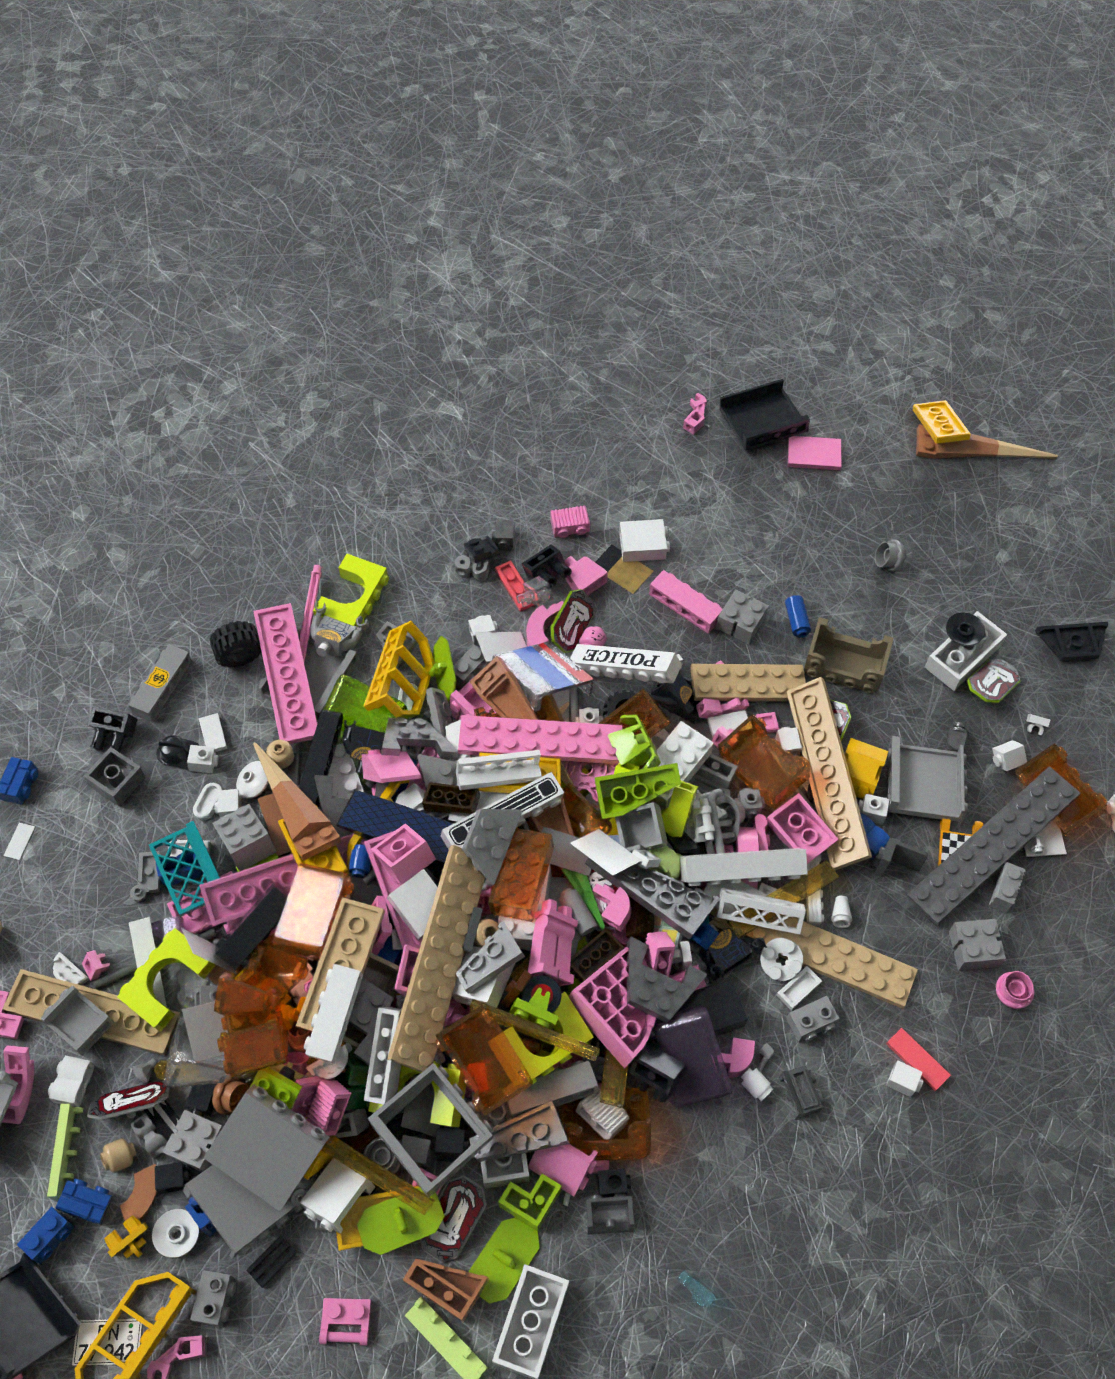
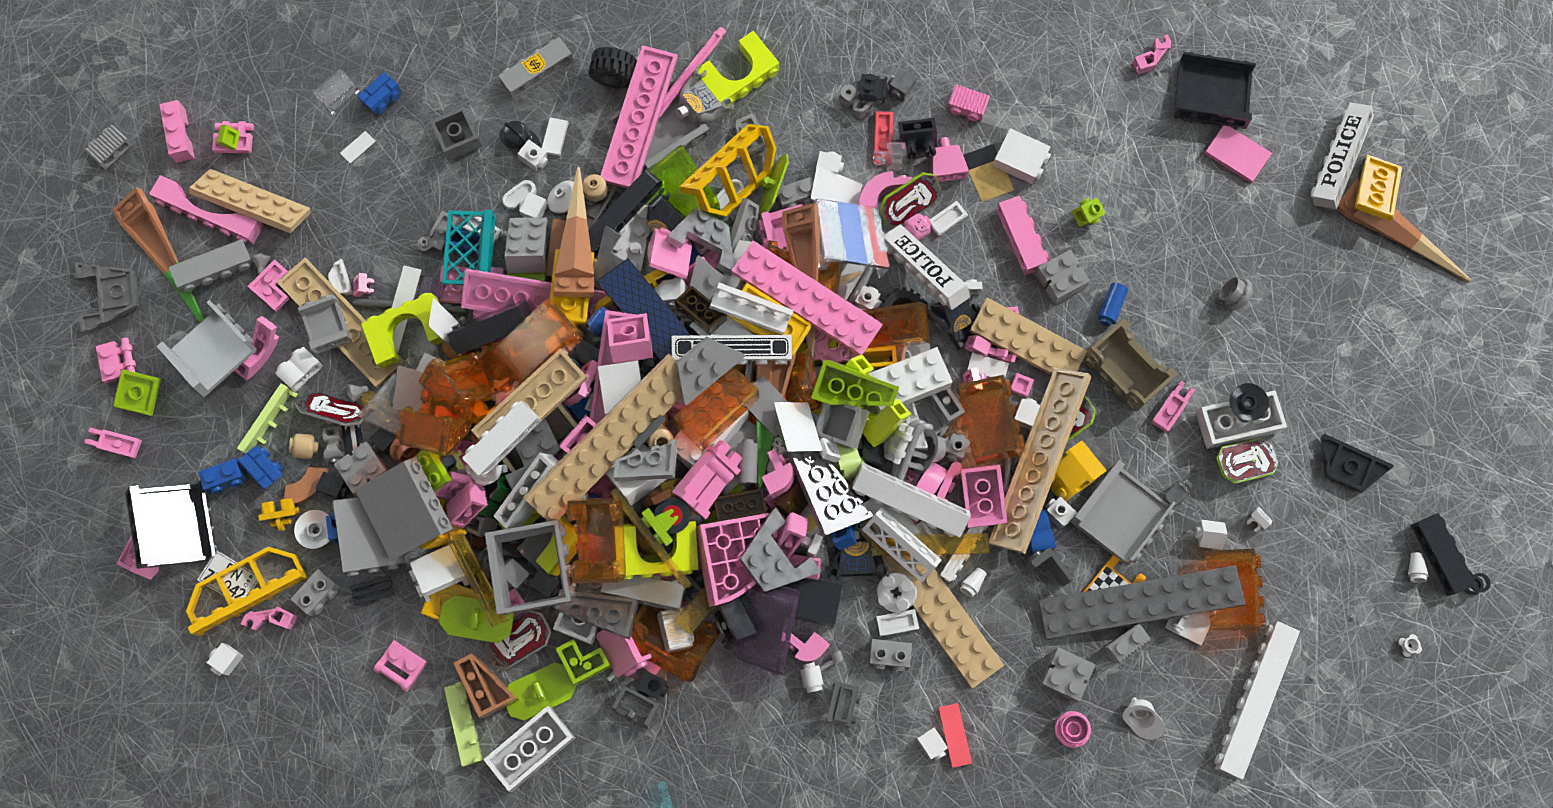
camera: 30 degrees right, 15 degrees up
black brick [87,707,138,753] -> none
lime piece [608,715,661,769] -> none
none -> white tile [930,201,968,237]
none -> lime brick [1071,197,1106,227]
none -> white piece [1123,697,1165,740]
none -> bright pink hinge [1151,381,1195,433]
none -> white brick [1311,103,1374,210]

